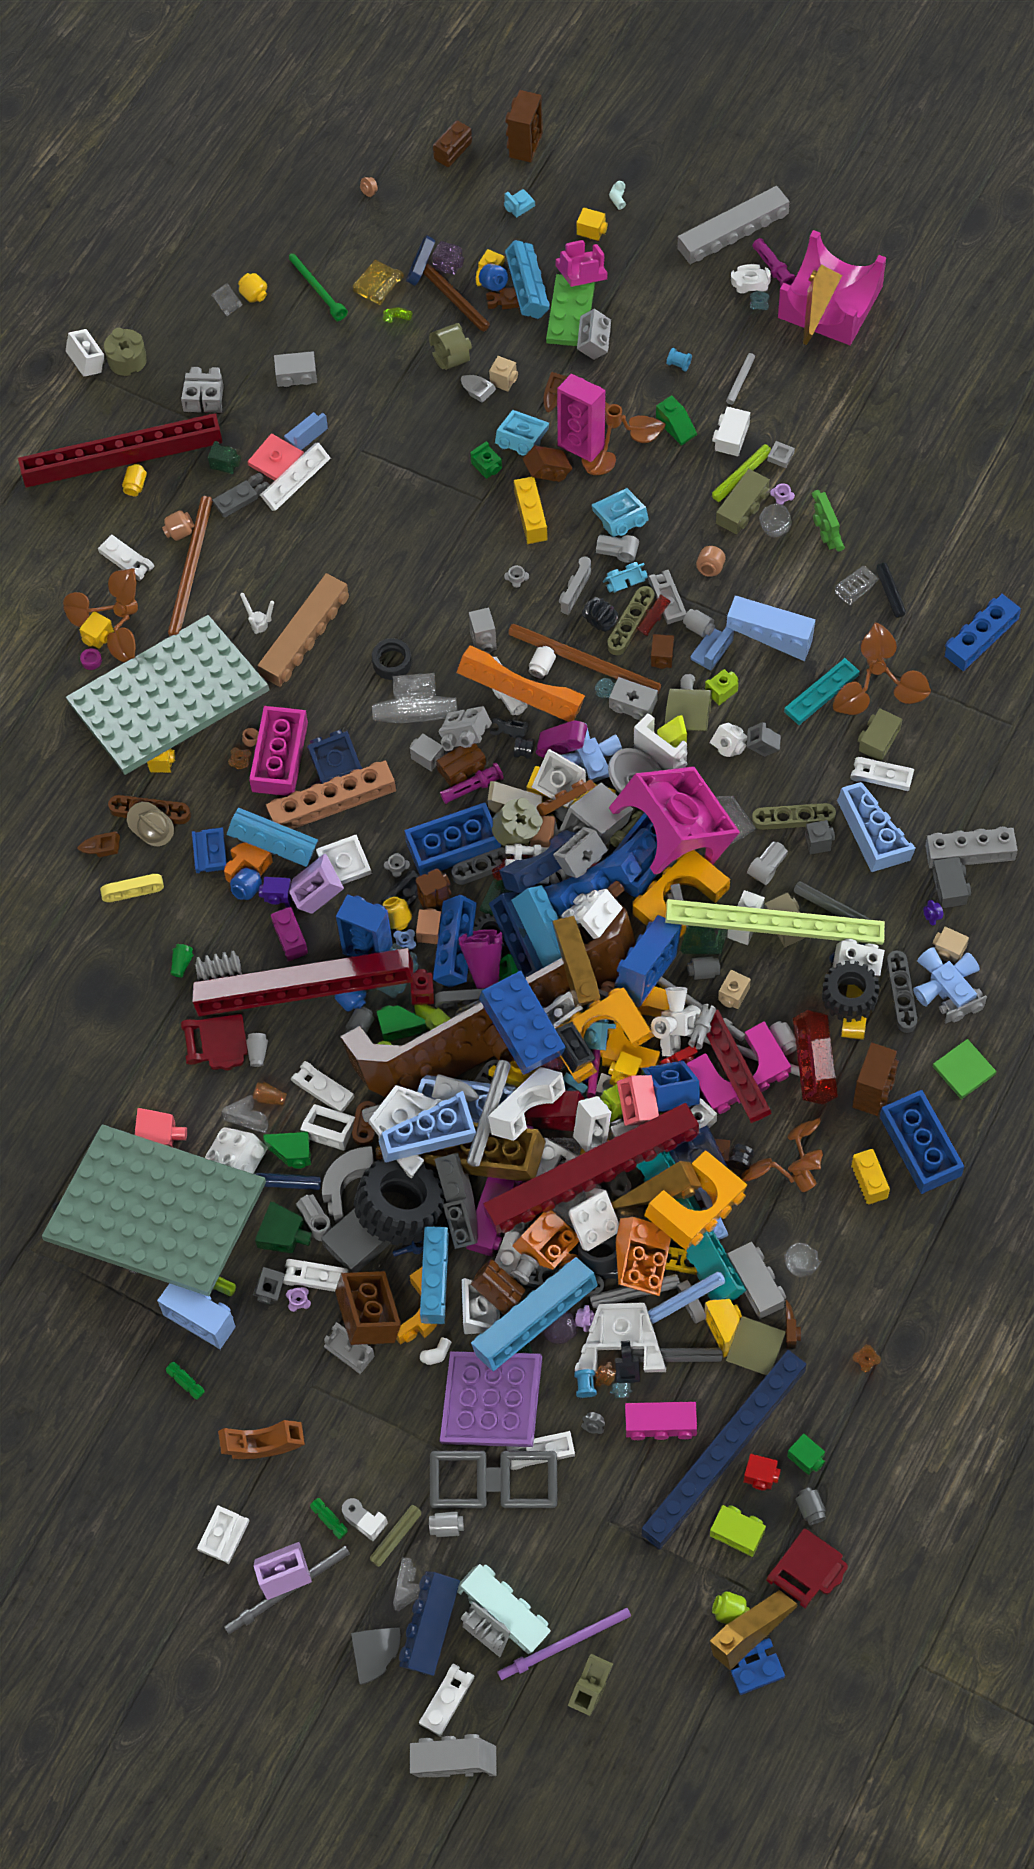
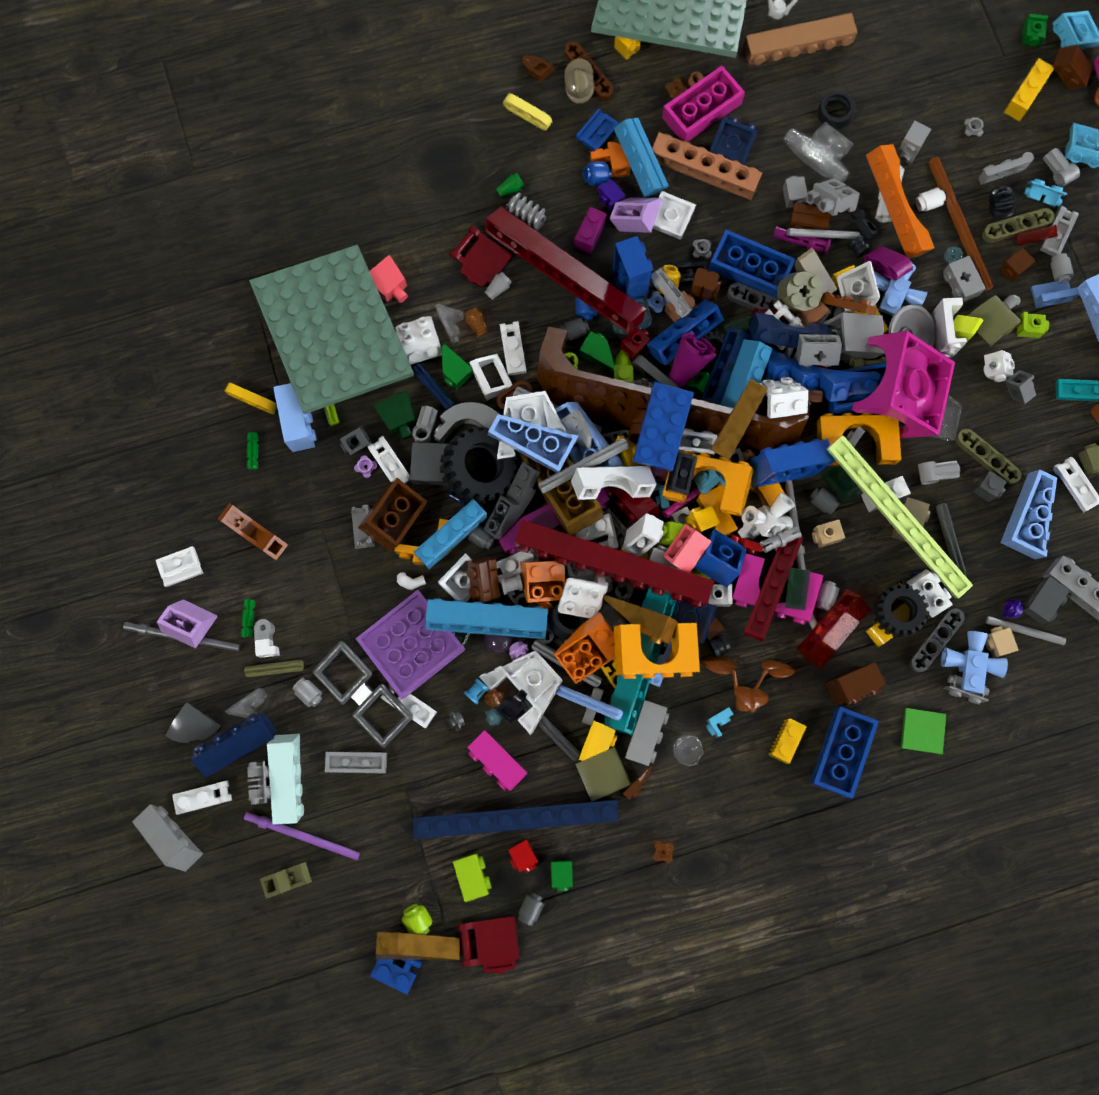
camera: 45 degrees right, 15 degrees up
none -> yellow beam [224,383,277,414]
none -> light grey plate [325,752,387,773]
none -> dark grey brick [468,524,496,550]
none -> light grey hinge [651,269,692,318]
none -> medium azure bracket [706,708,733,738]
none -> clear green plate [785,568,811,611]
none -> light grey bar [787,228,859,239]
none -> light grey bar [985,616,1066,645]

